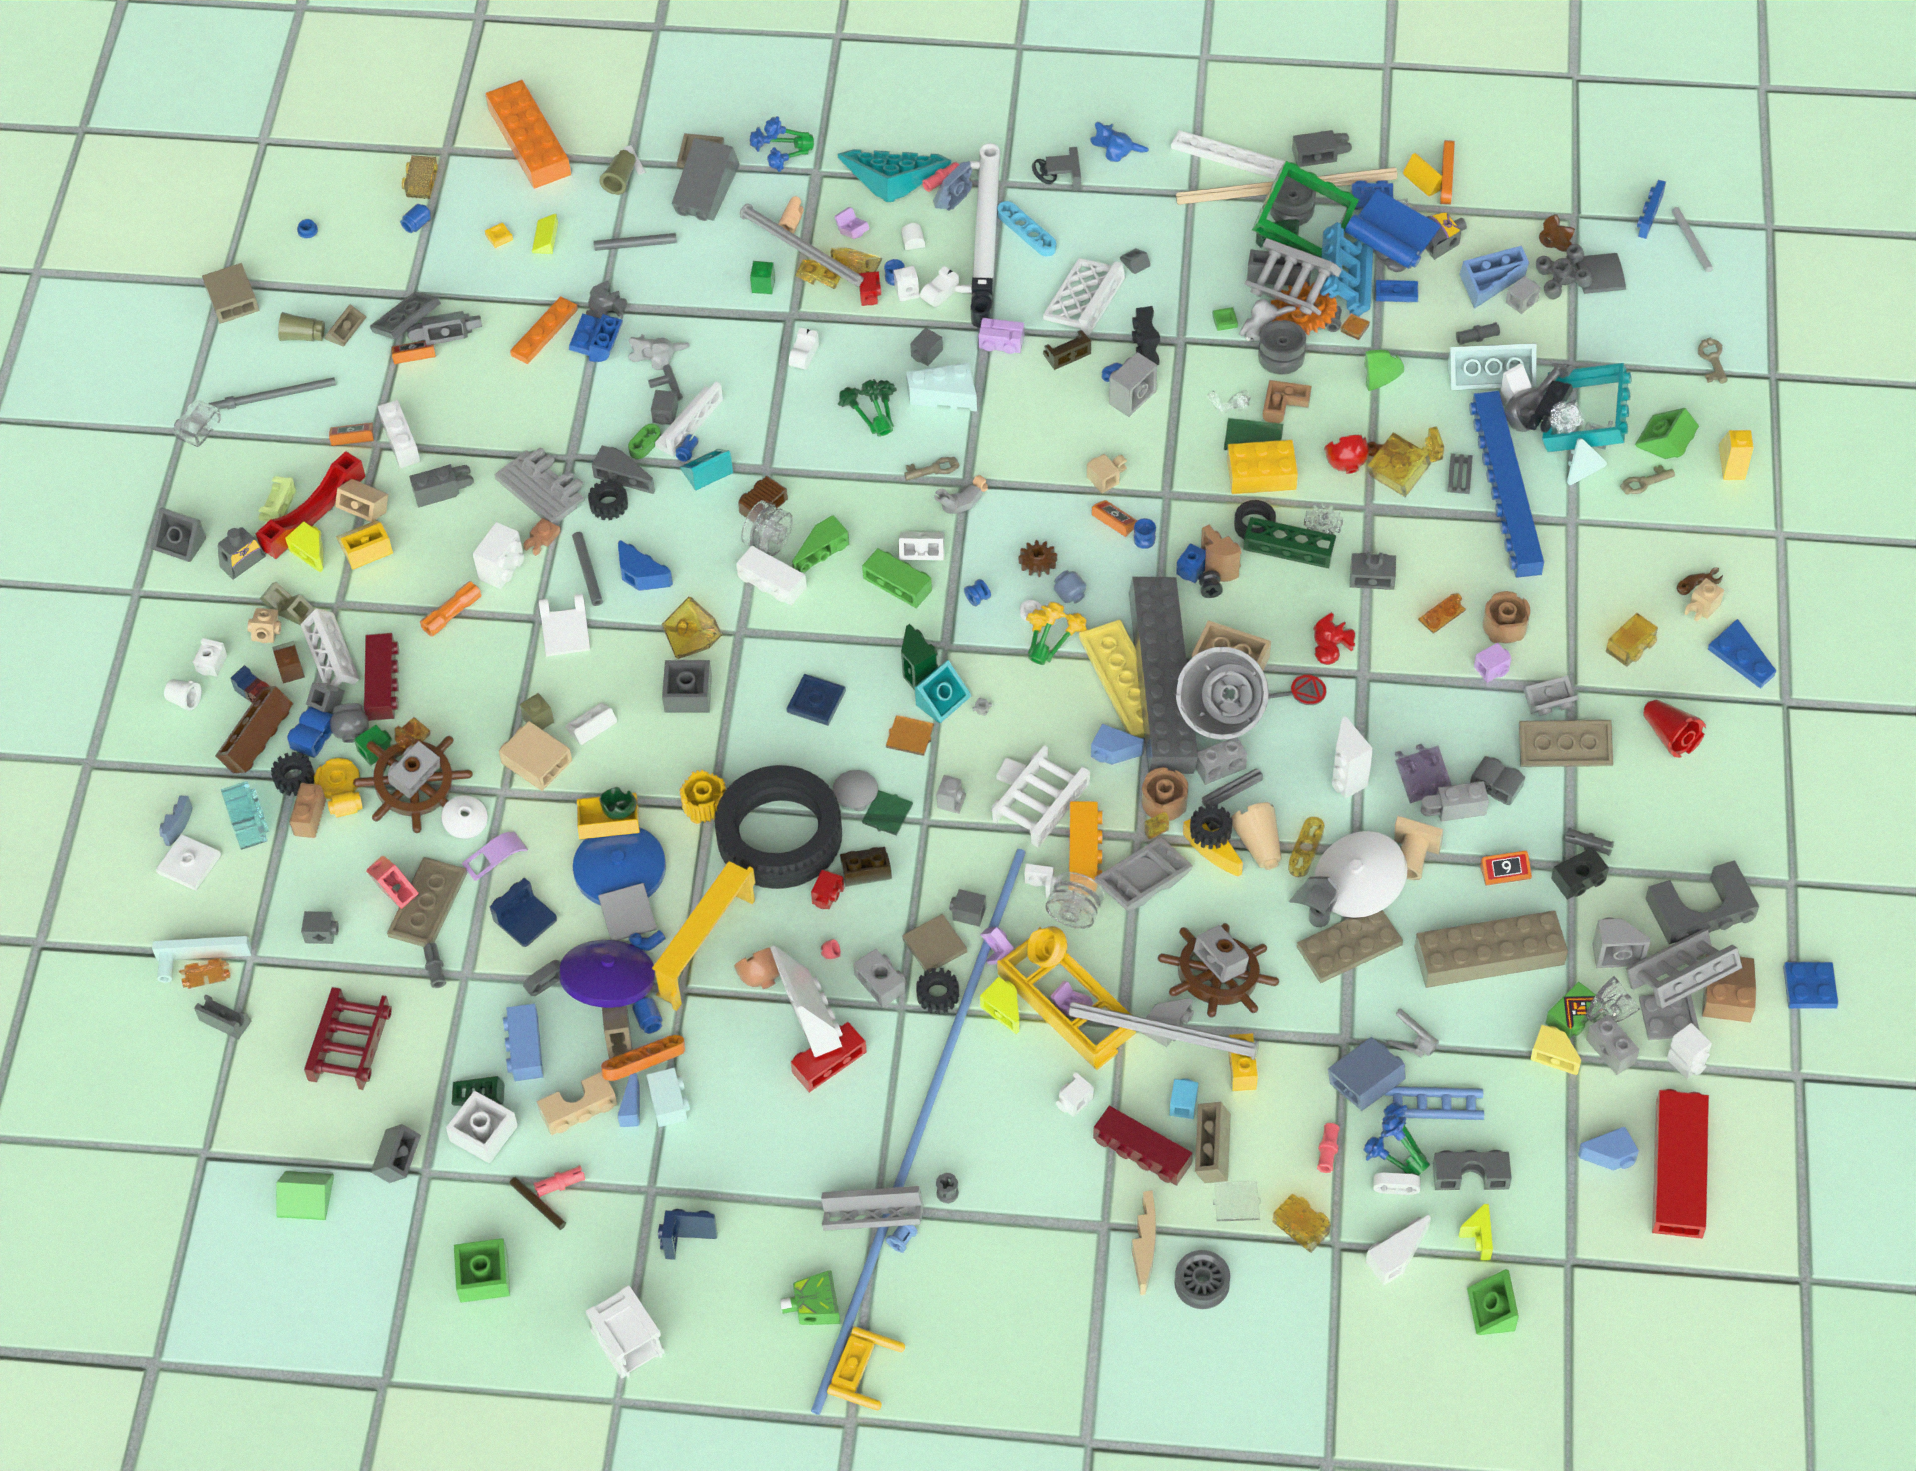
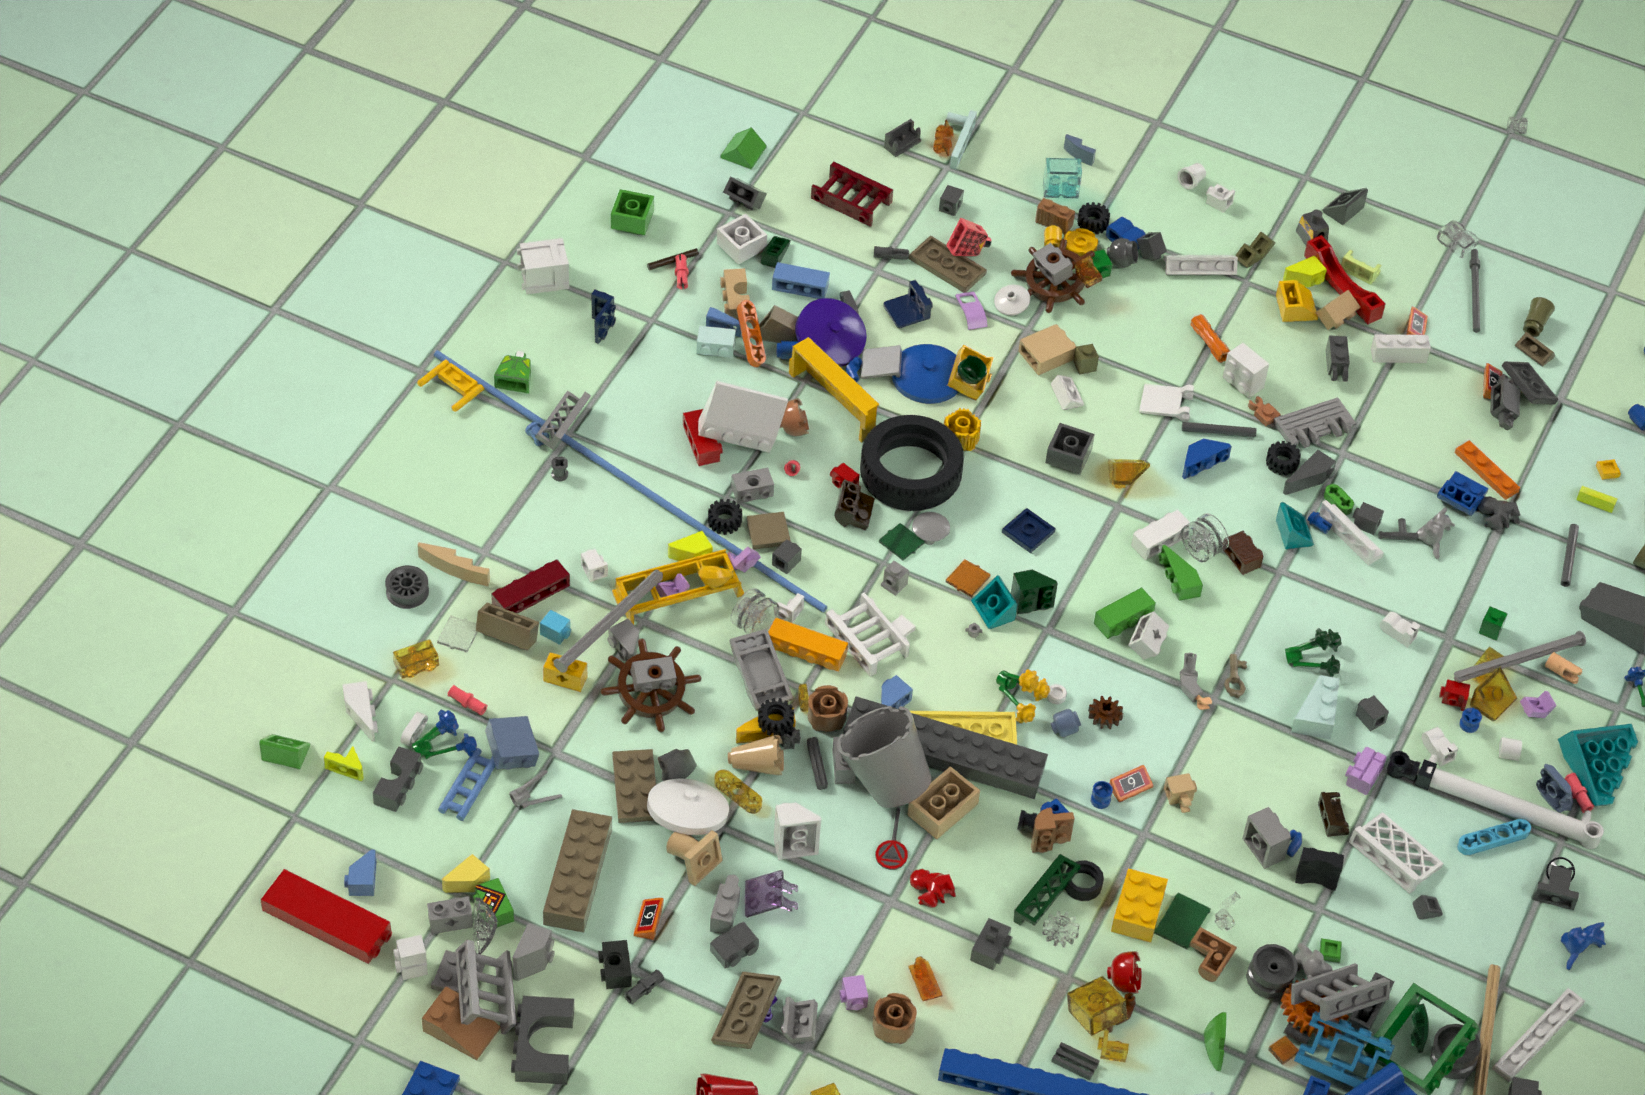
camera: 105 degrees right, 5 degrees down
white plate [156,834,221,891] -> none
dark tan brick [202,263,259,324] -> none
reddish brown brick [215,686,293,773] -> none
dark blue leg [230,665,270,703] -> none
tan brick [248,608,281,643] -> none
reddish brown slope [272,641,305,684] -> none
dark red brick [364,633,399,721] -> none
white brick [894,266,920,302] -> none
blue wheel [964,579,991,607] -> none

